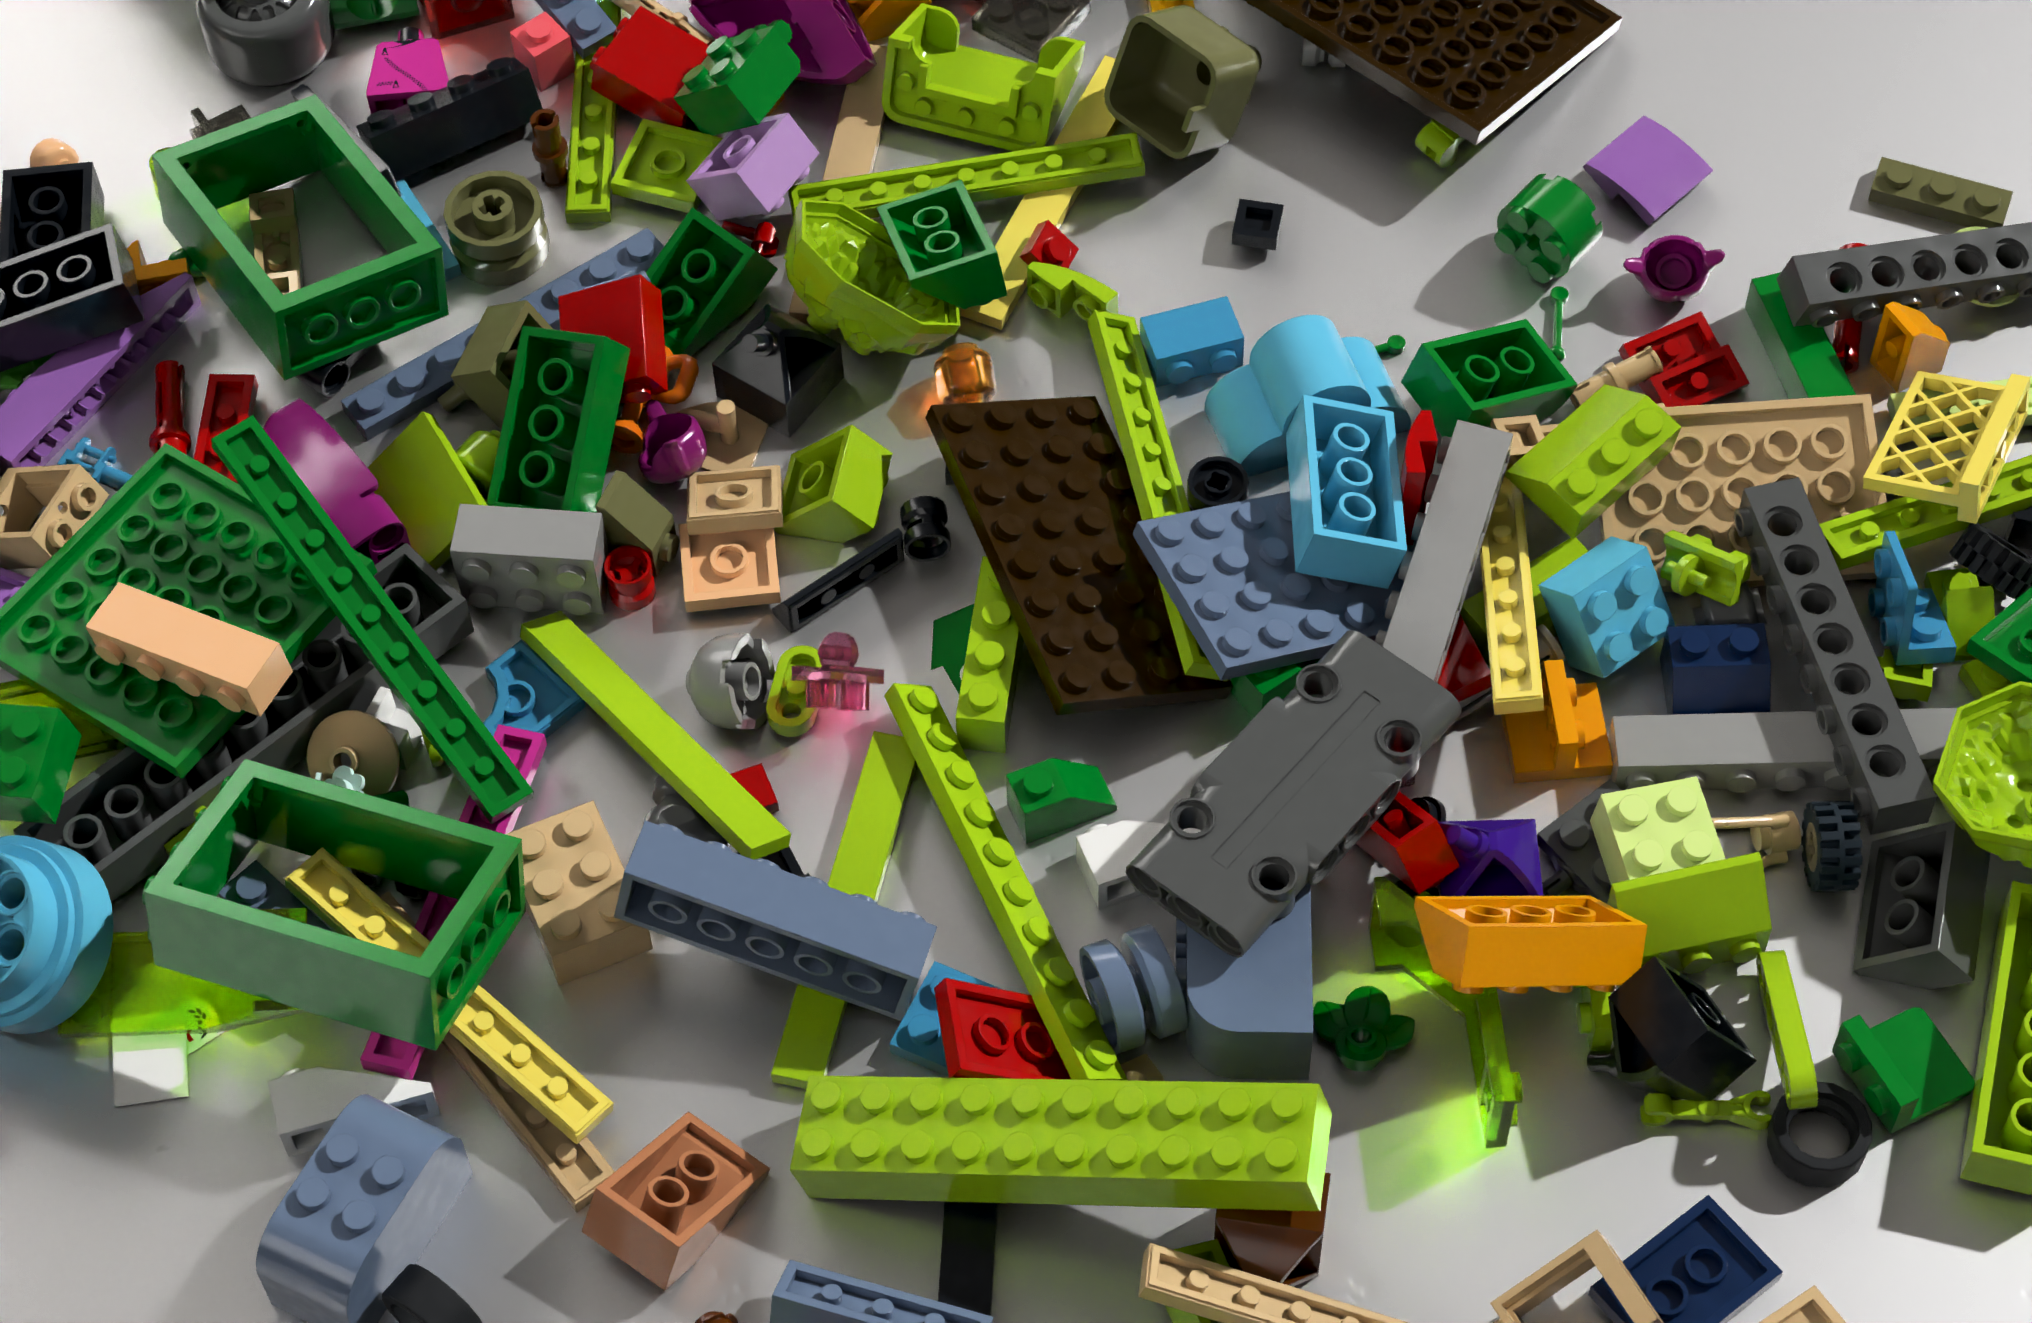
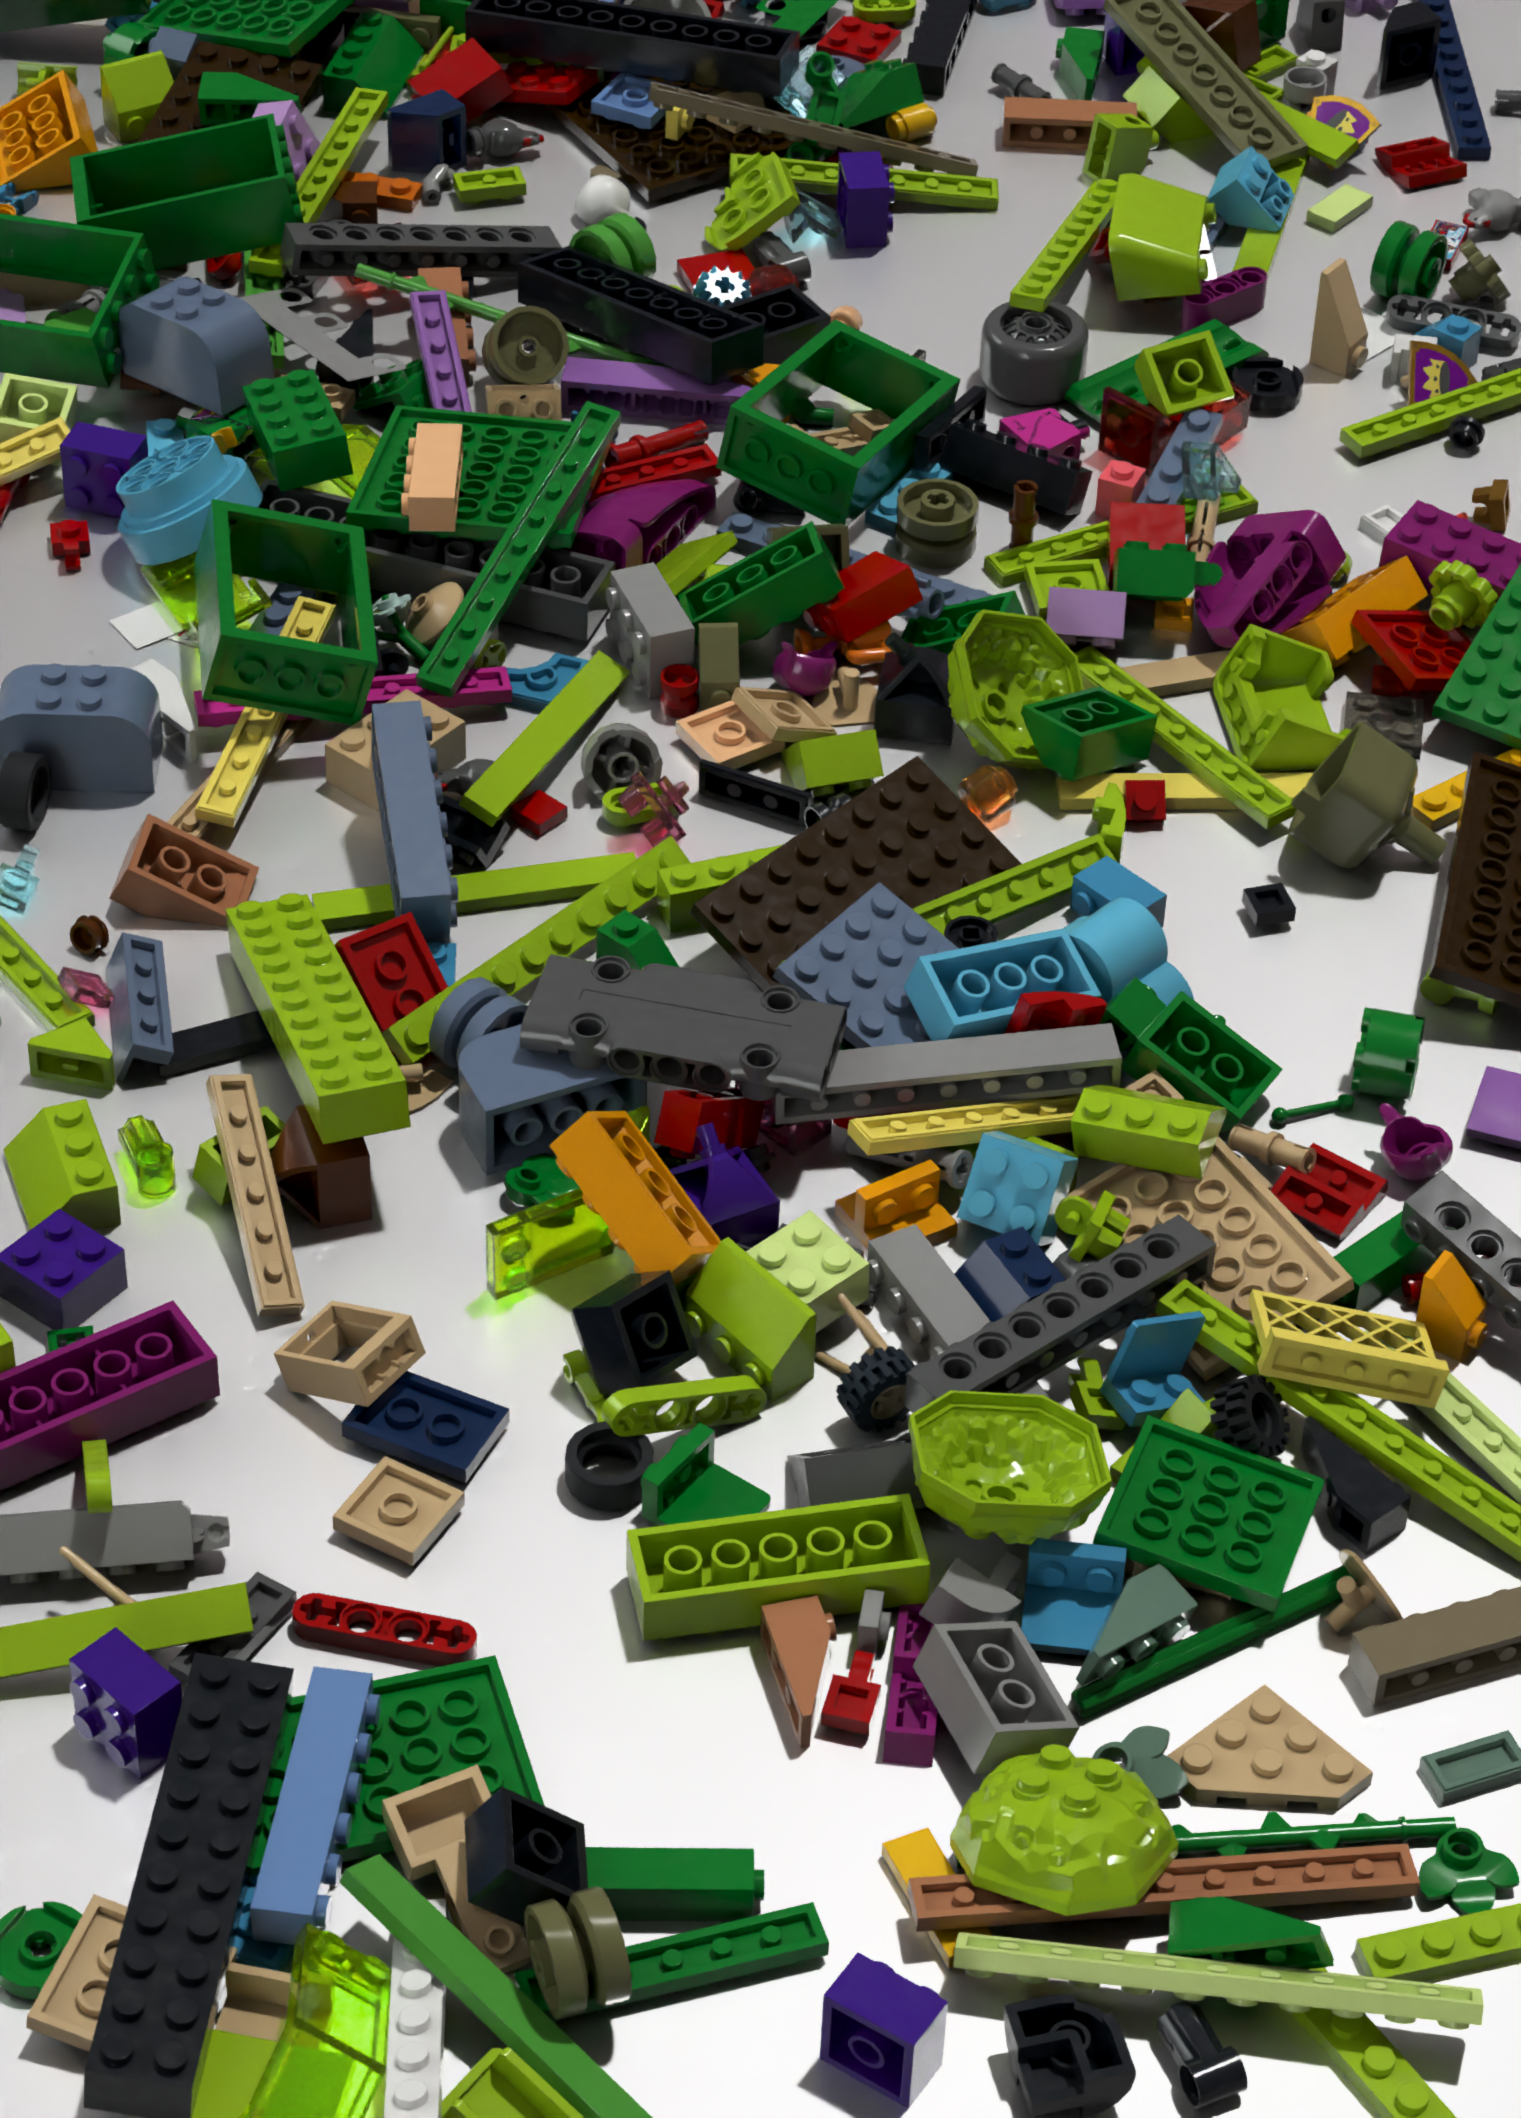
camera: 60 degrees right, 15 degrees down
none -> green slope [1099,977,1166,1053]

